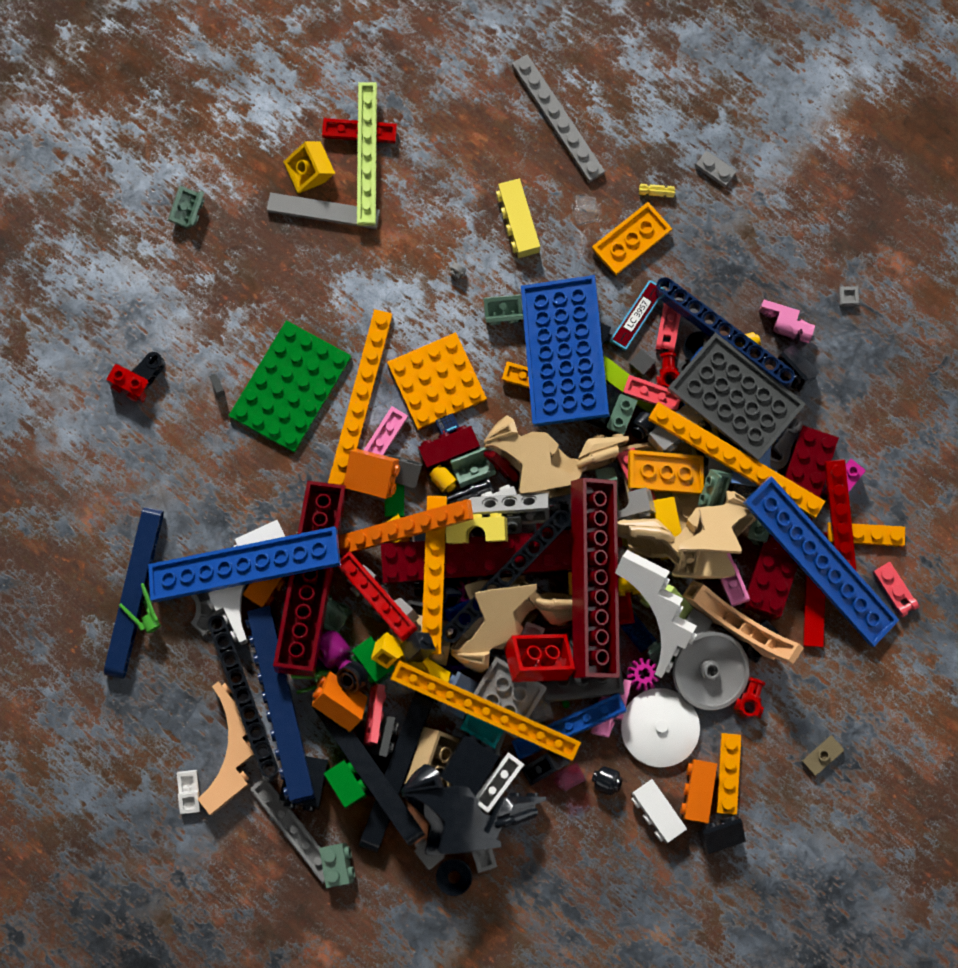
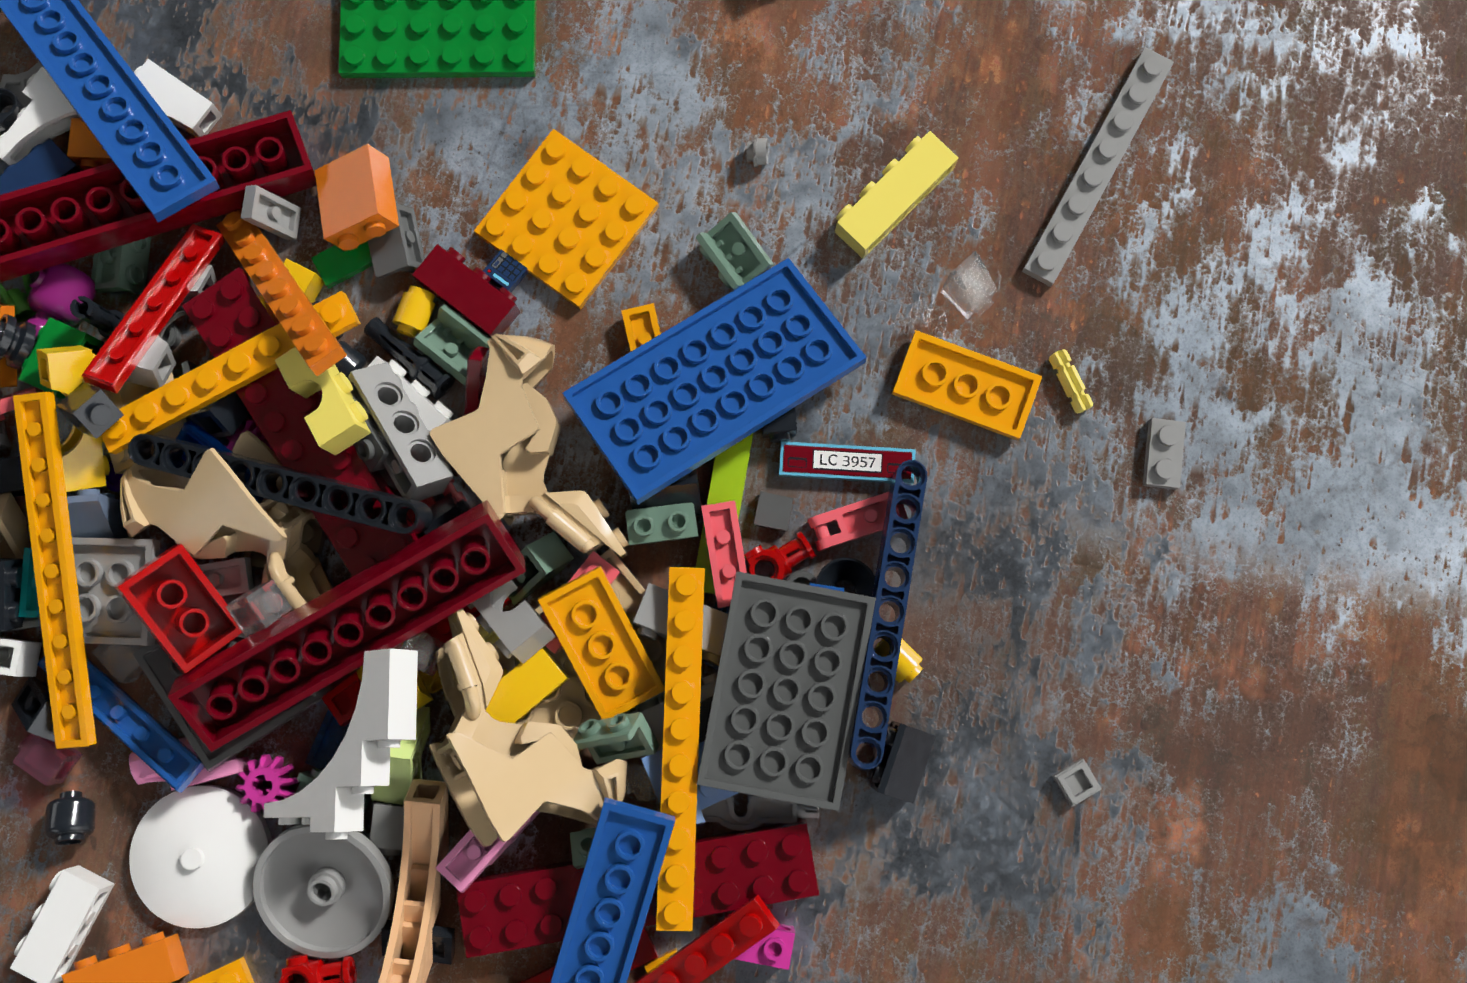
camera: 65 degrees right, 5 degrees up
light orange plate [328,309,393,490] -> none
bright pink plate [364,406,408,455] -> none
black head [630,411,658,440] -> none
bright pink plate [759,300,815,343] -> none
none -> black pin [70,296,125,339]
none -> clear brick [225,579,292,636]
none -> light grey plate [241,185,302,240]

